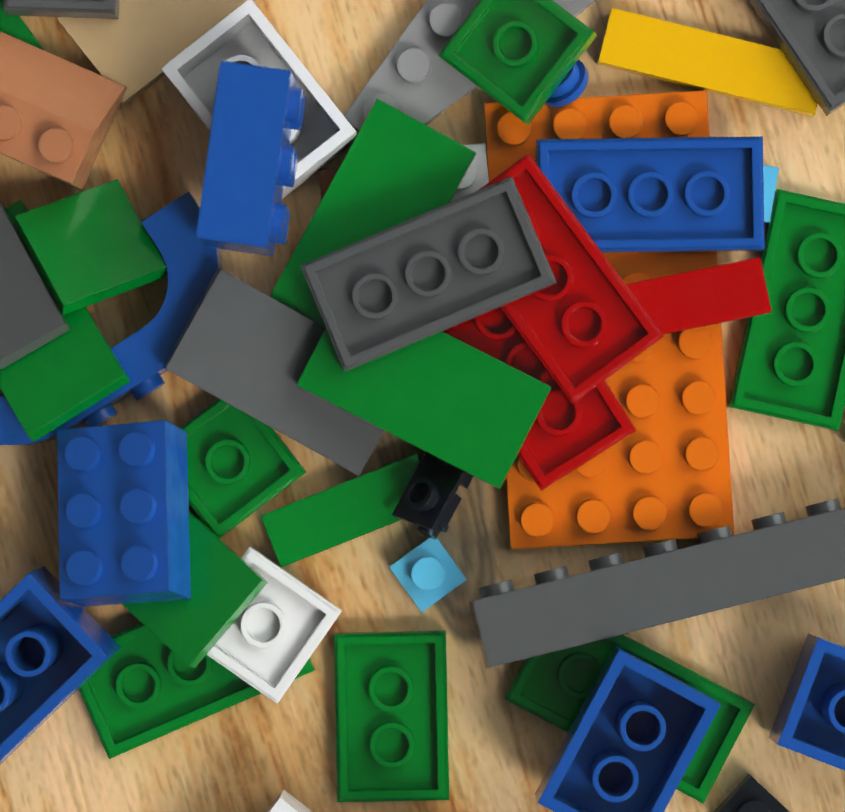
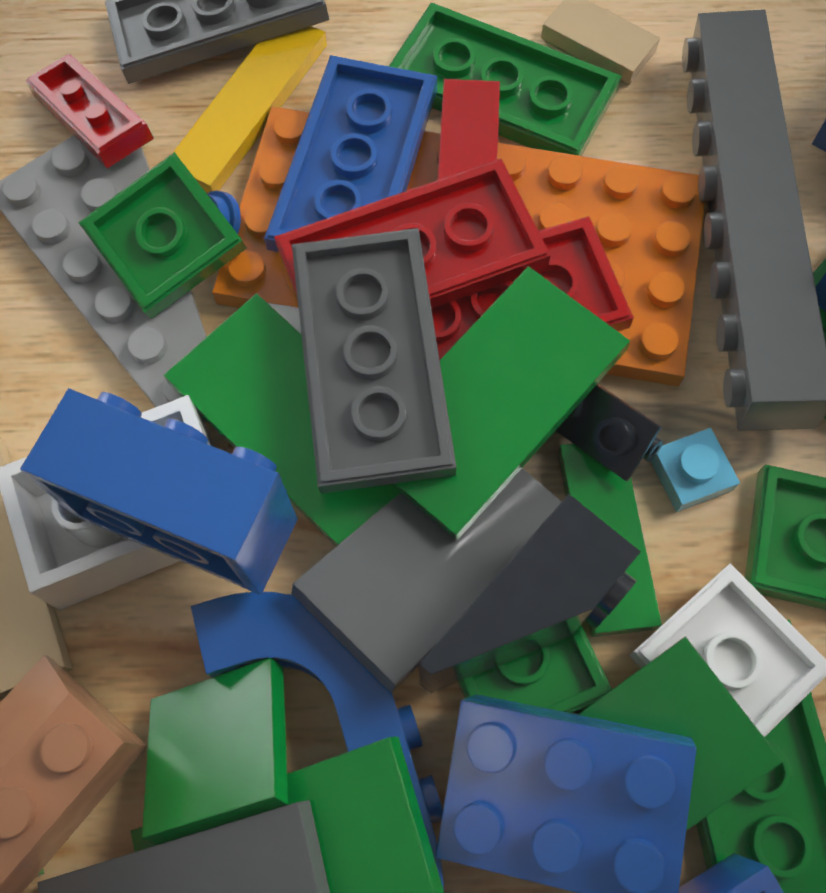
camera: 75 degrees left, 20 degrees down
none -> black slope [419,494,641,694]

